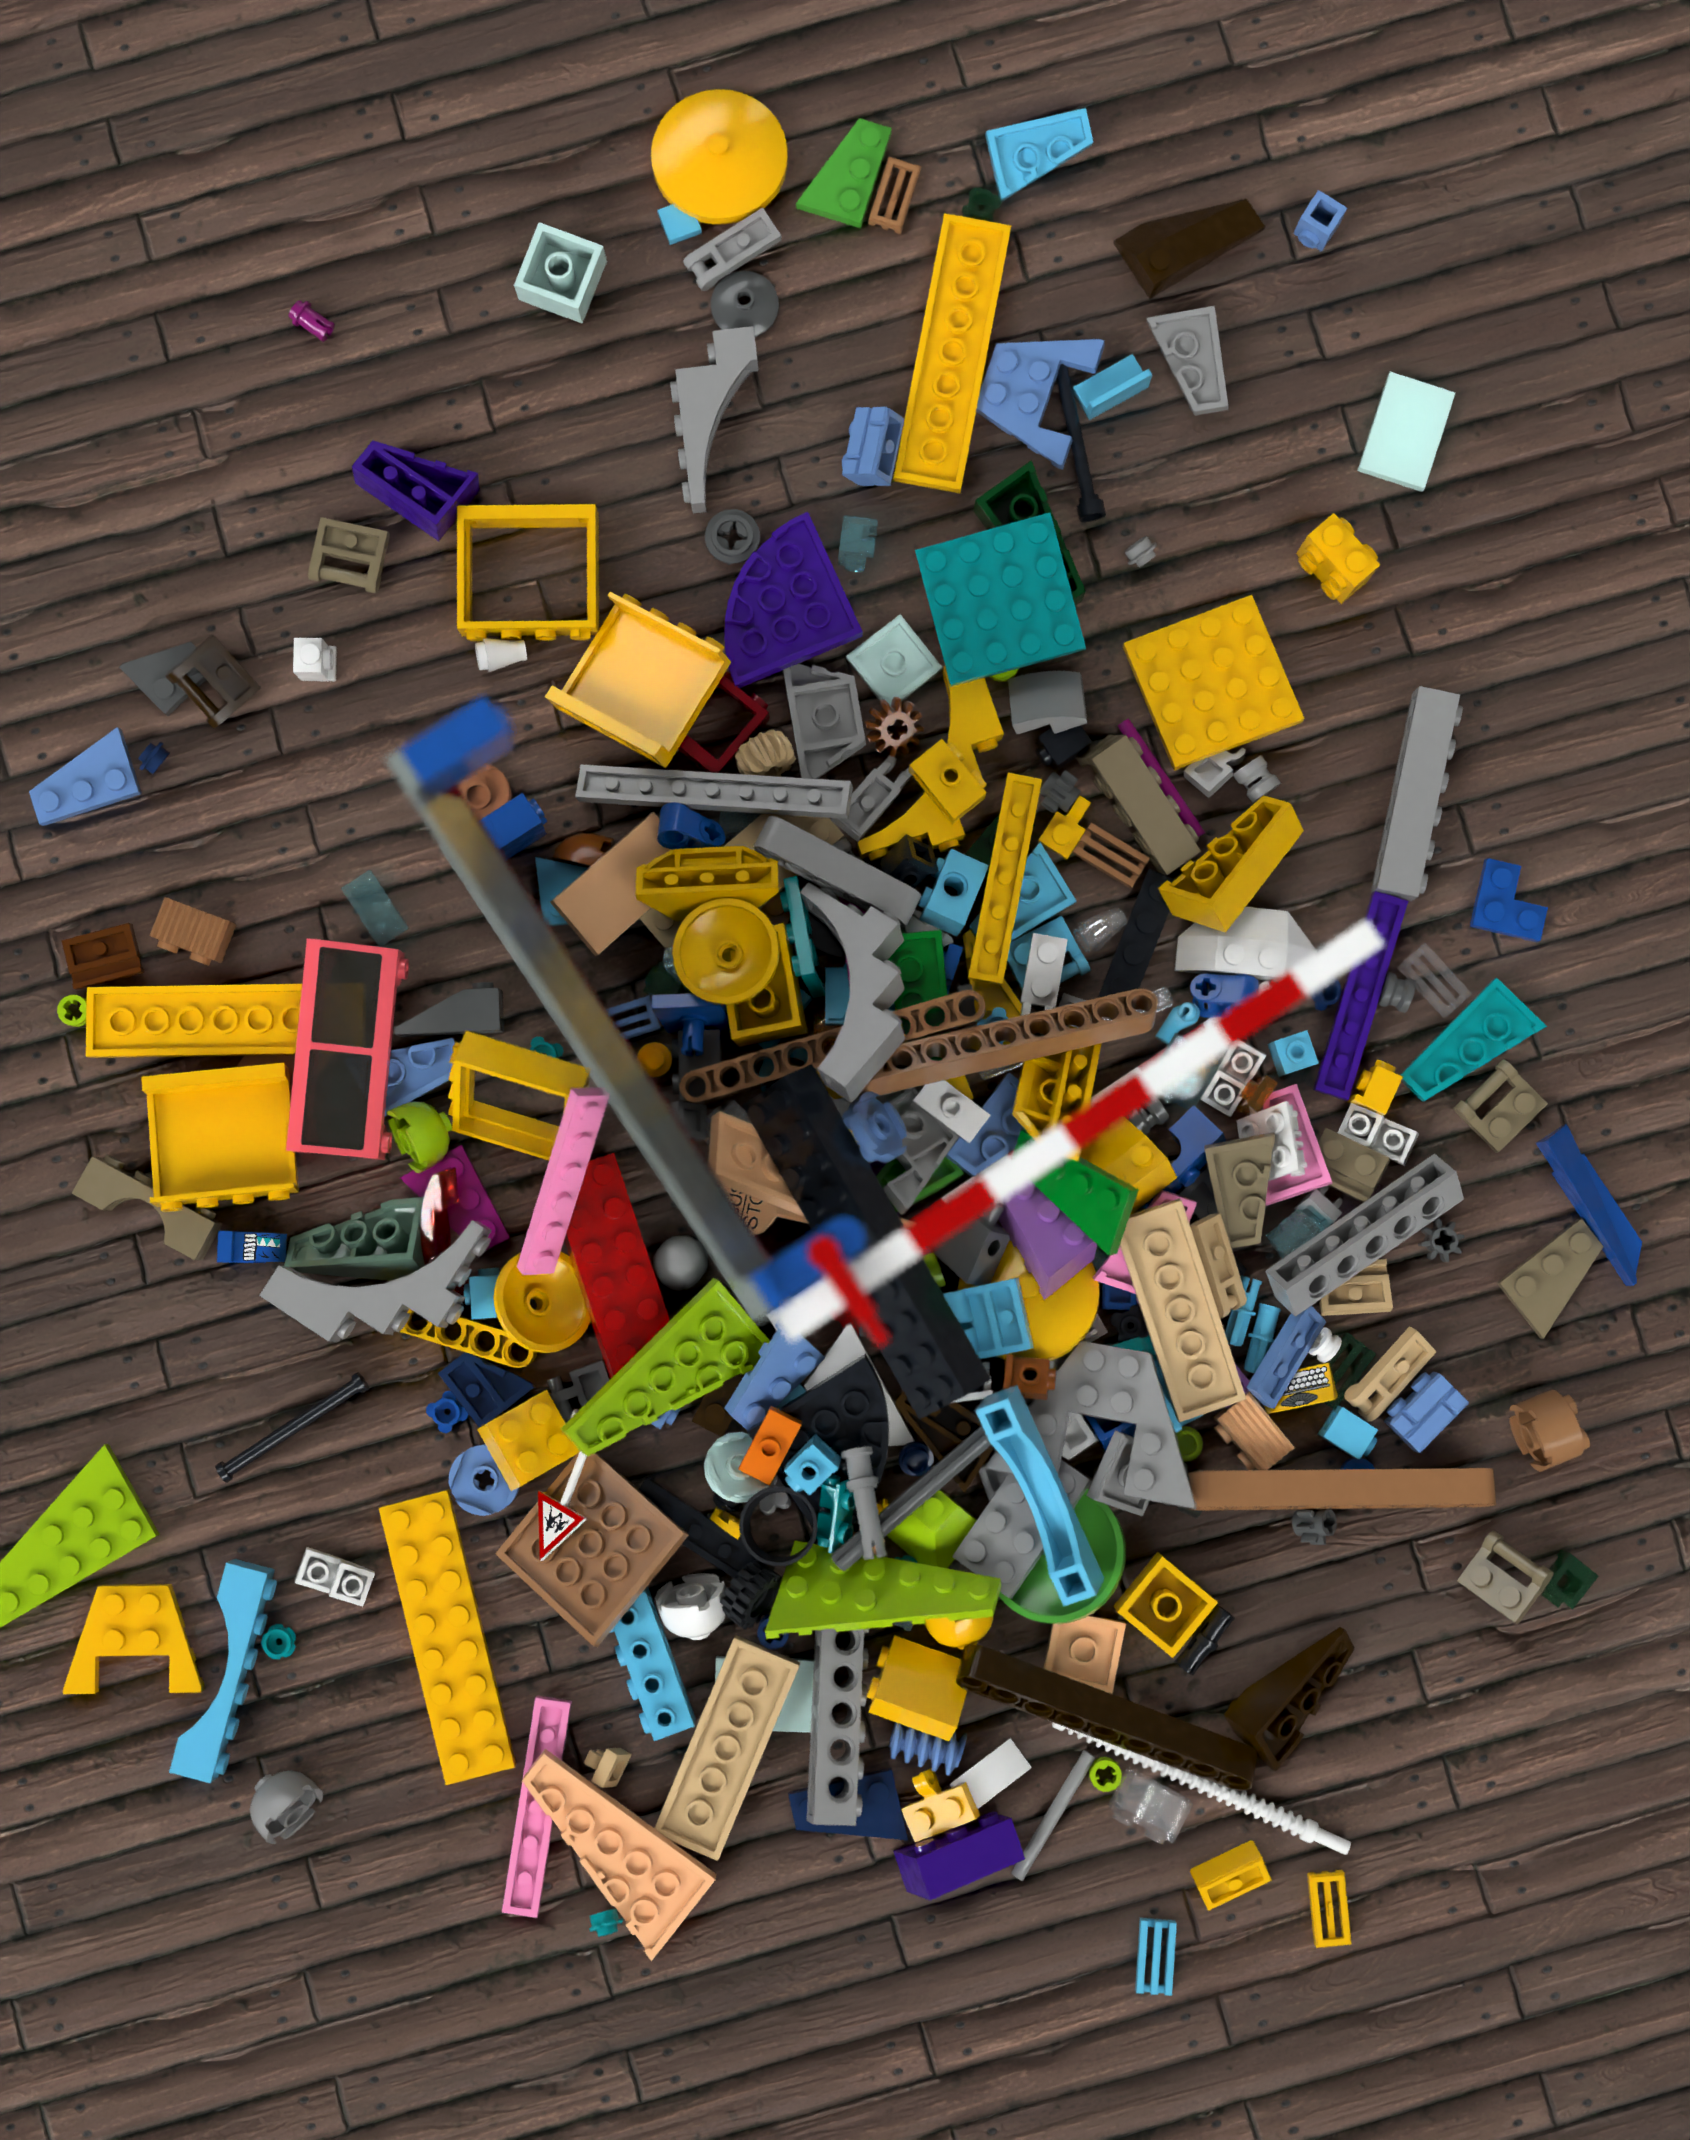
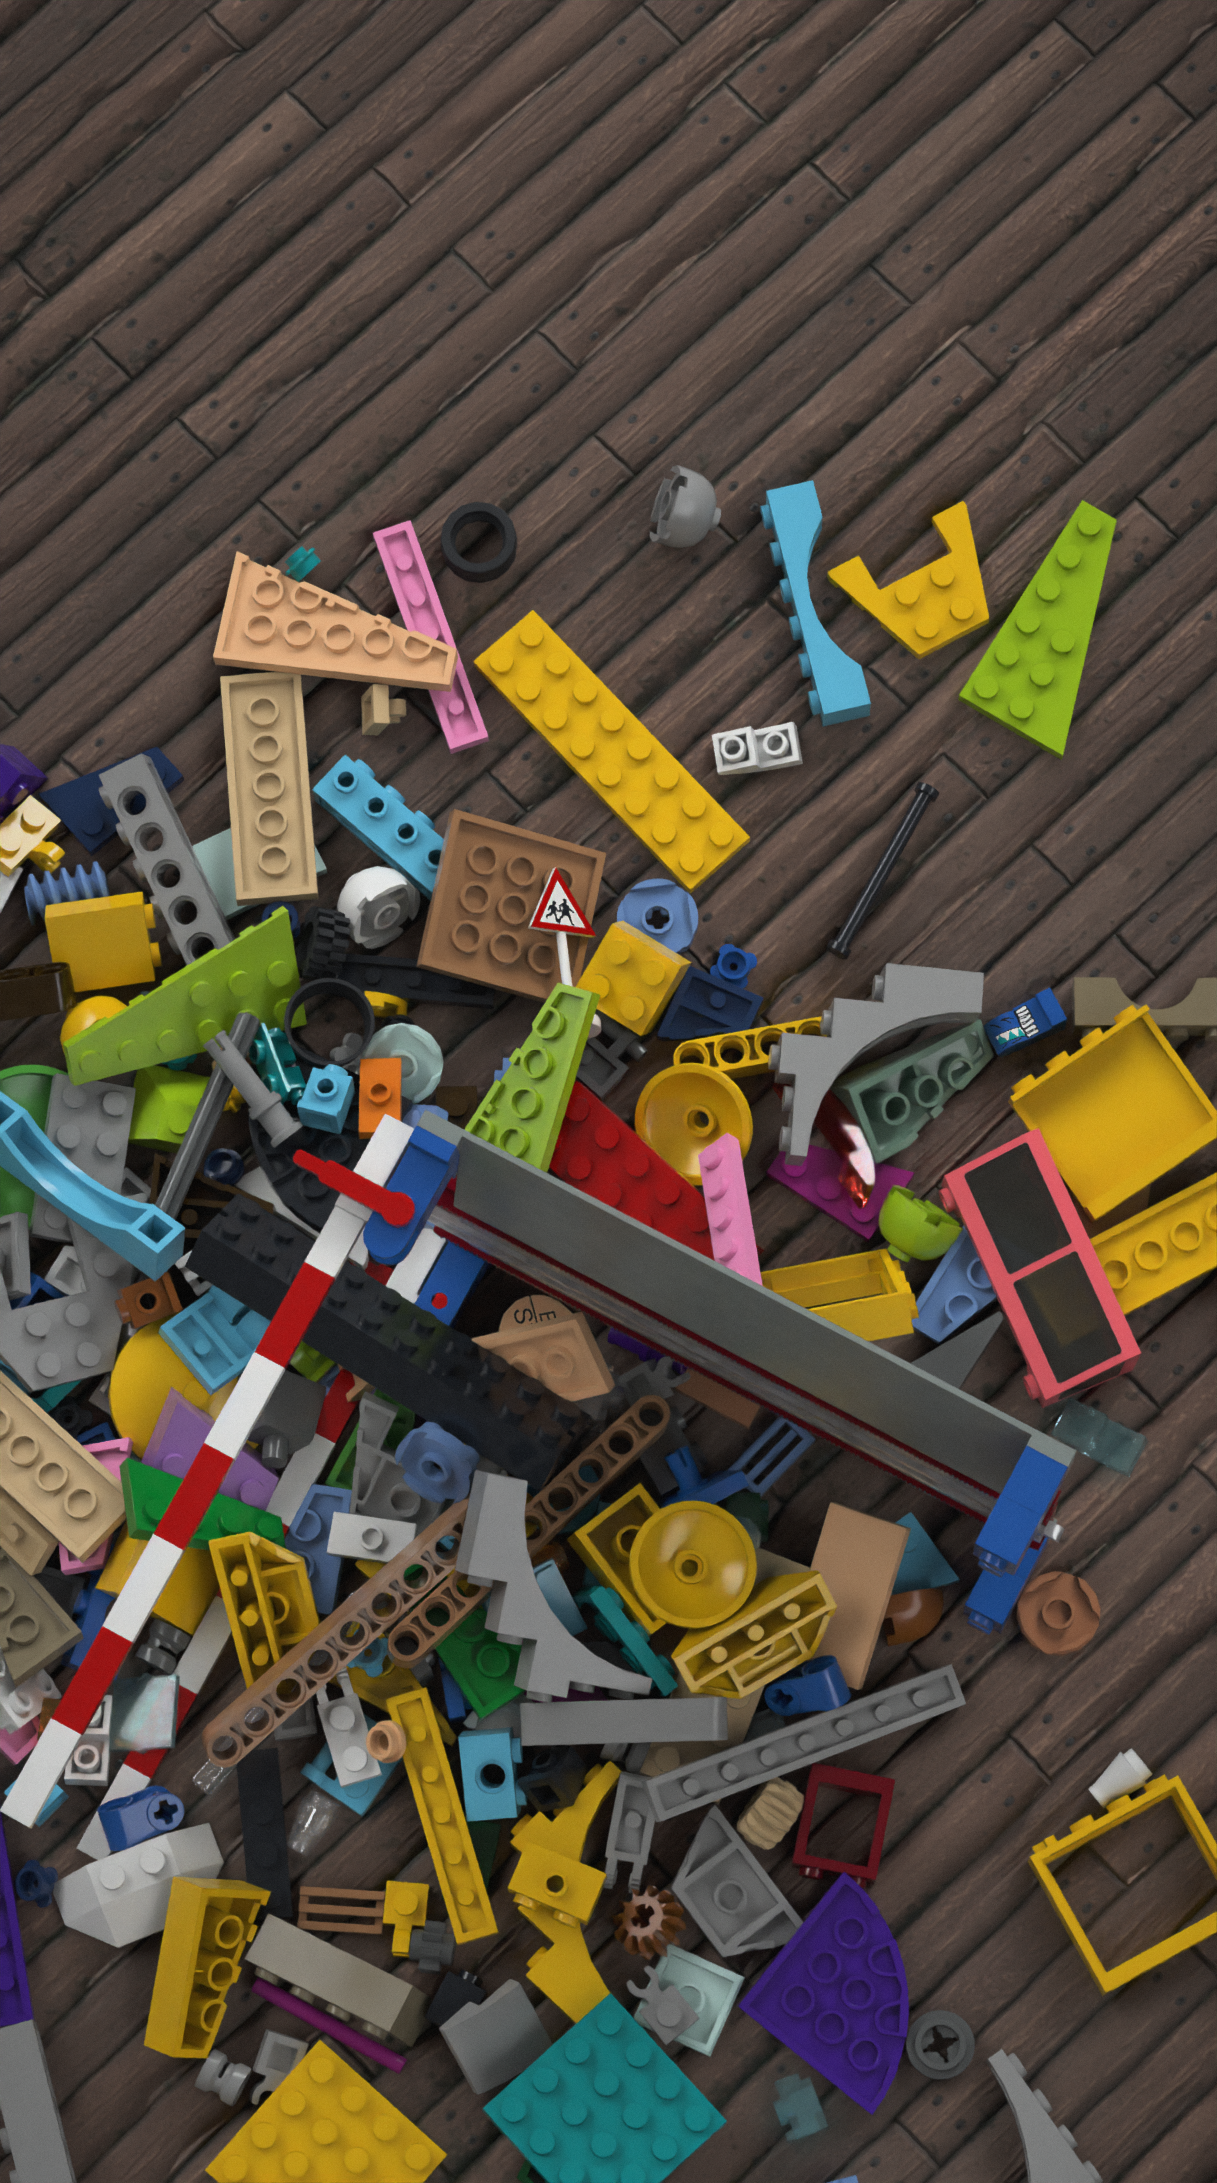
camera: 155 degrees right, 10 degrees down
teal plate [261,1624,296,1660] -> none
medium azure brick [464,1268,499,1319] -> none
yellow panel [545,592,731,768] -> none
light orange plate [637,1042,672,1077] -> none
medium azure wing [969,842,1076,942] -> none
medium azure arm [1155,1002,1200,1045] -> none
none -> light nougat plate [366,1720,406,1763]
none -> black tyre [440,502,517,583]
none -> light grey plate [627,1966,699,2046]

